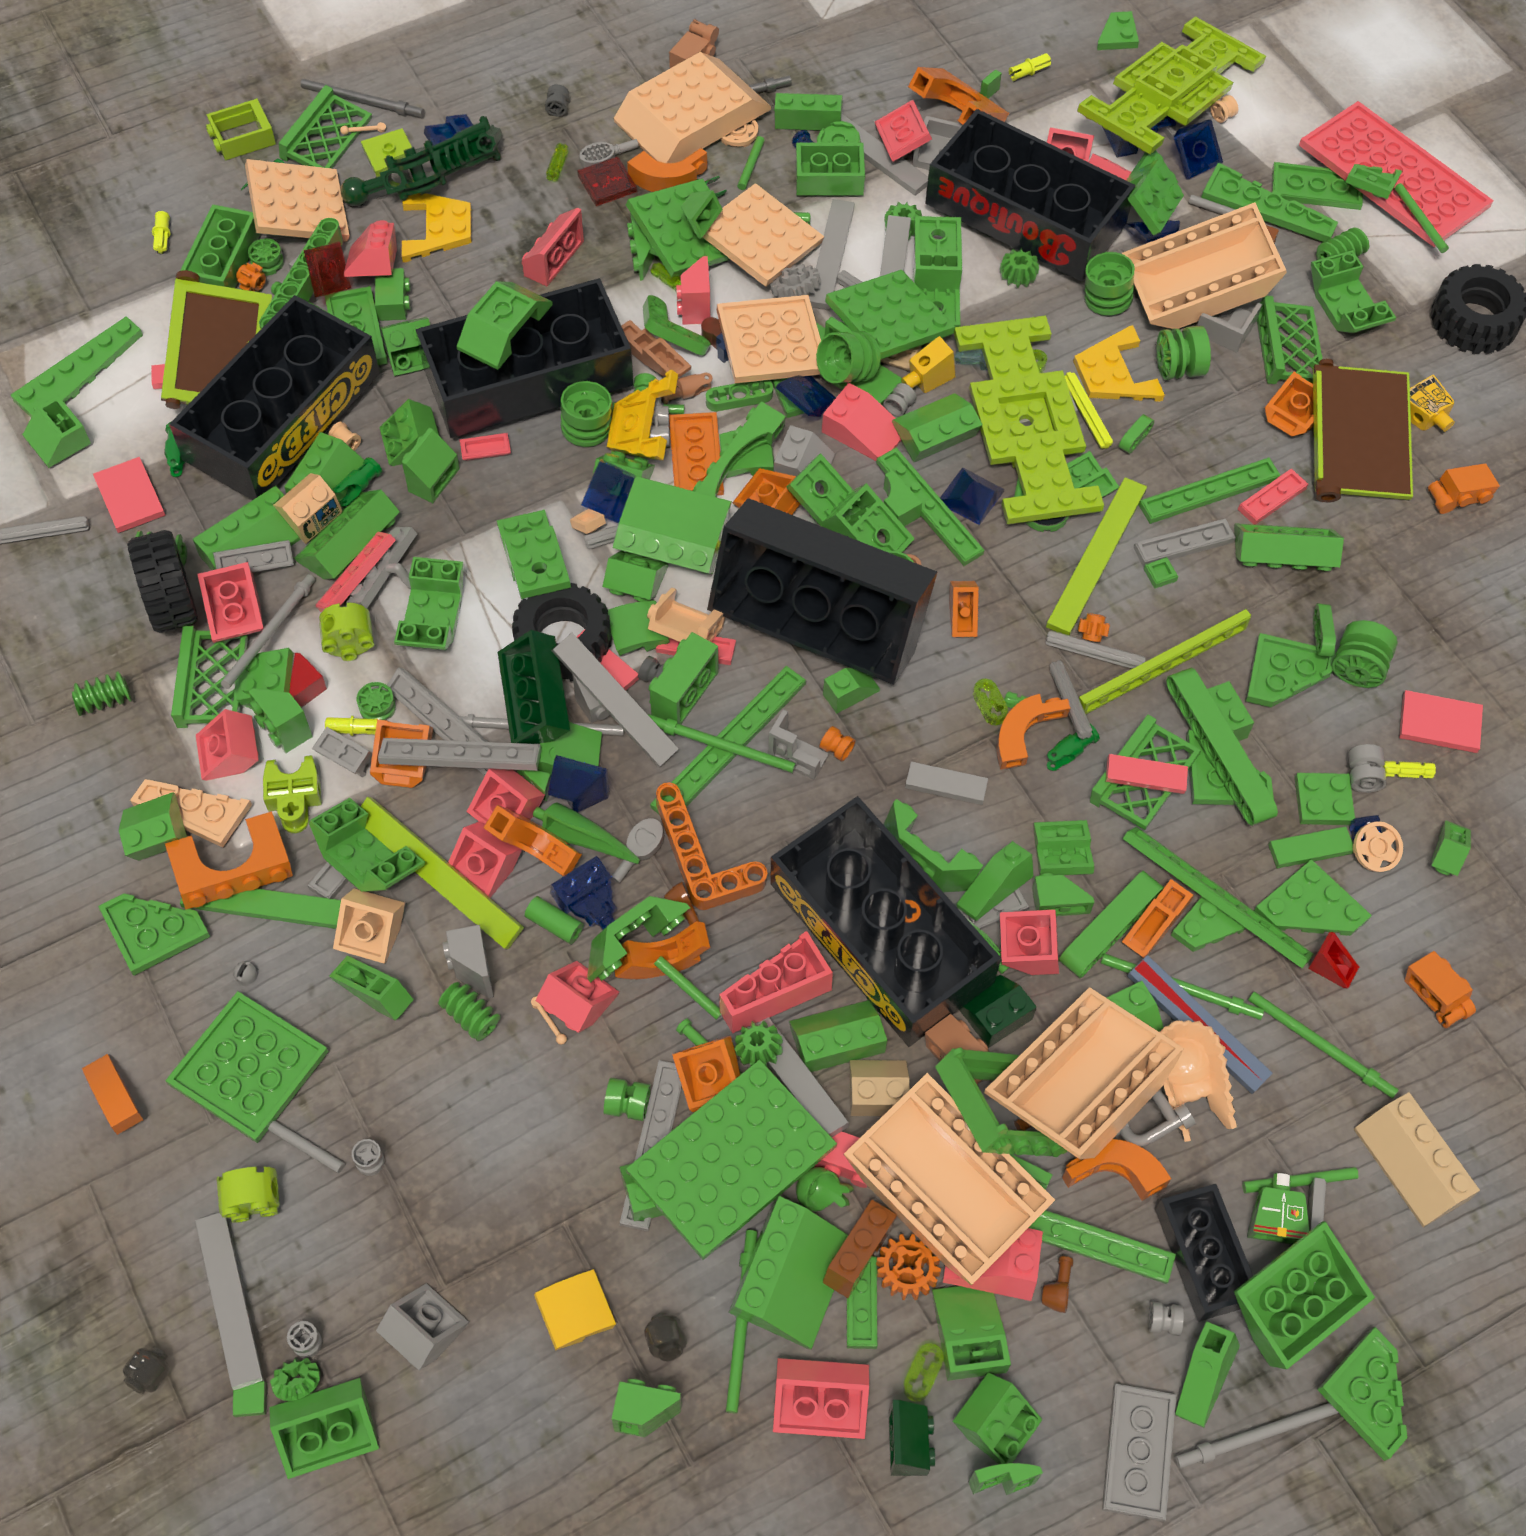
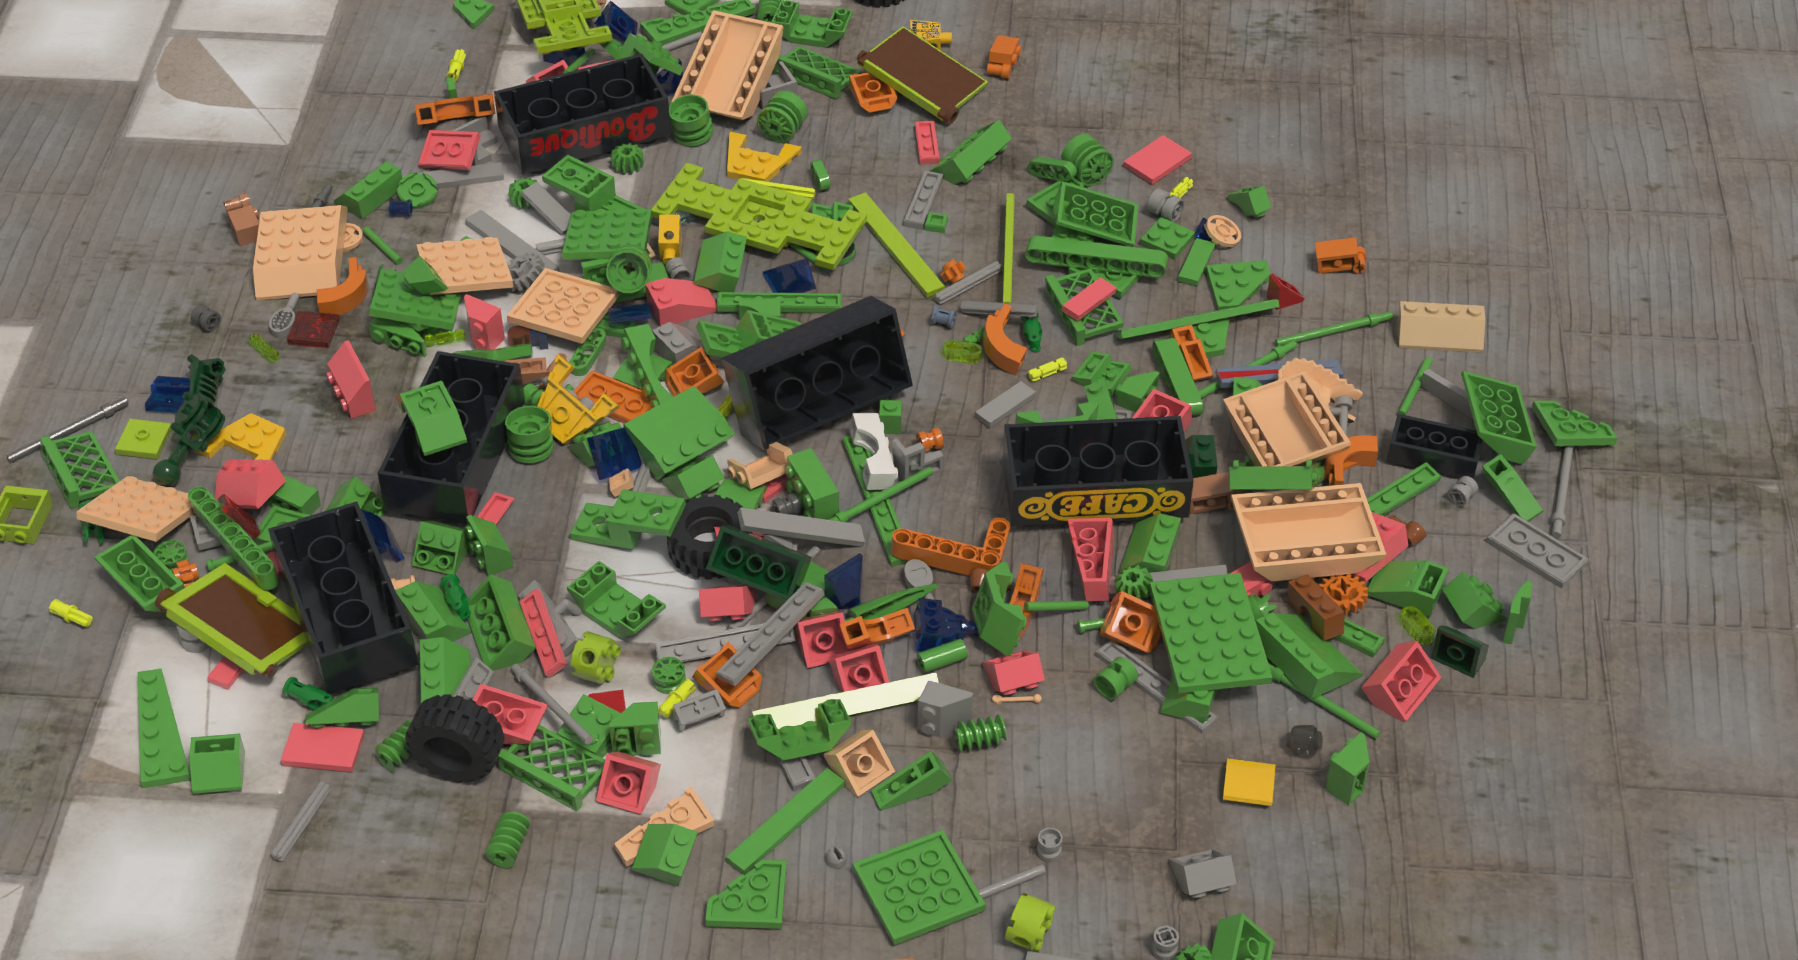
camera: 55 degrees left, 15 degrees down
orange arch [165,811,293,910] -> none
lime piece [263,755,322,833] -> none
light nougat slope [273,473,343,544] -> none
light nougat hinge [340,122,386,135] -> none
bright green brick [796,143,865,195] -> none
tan slope [850,1060,910,1116] -> none
bright green tile [1139,458,1281,524] -> none
bright green torso [1247,1173,1310,1245] -> none
none -> bright green slope [306,687,379,727]
none -> clear blue slope [361,509,405,562]
none -> bright green bar [563,48,595,74]
none -> coral slope [699,585,758,621]
none -> white arch [849,413,898,490]
none -> sand blue bush [931,306,957,328]
none -> neon yellow axle [1028,357,1067,382]
none -> bright green slope [1053,181,1138,247]

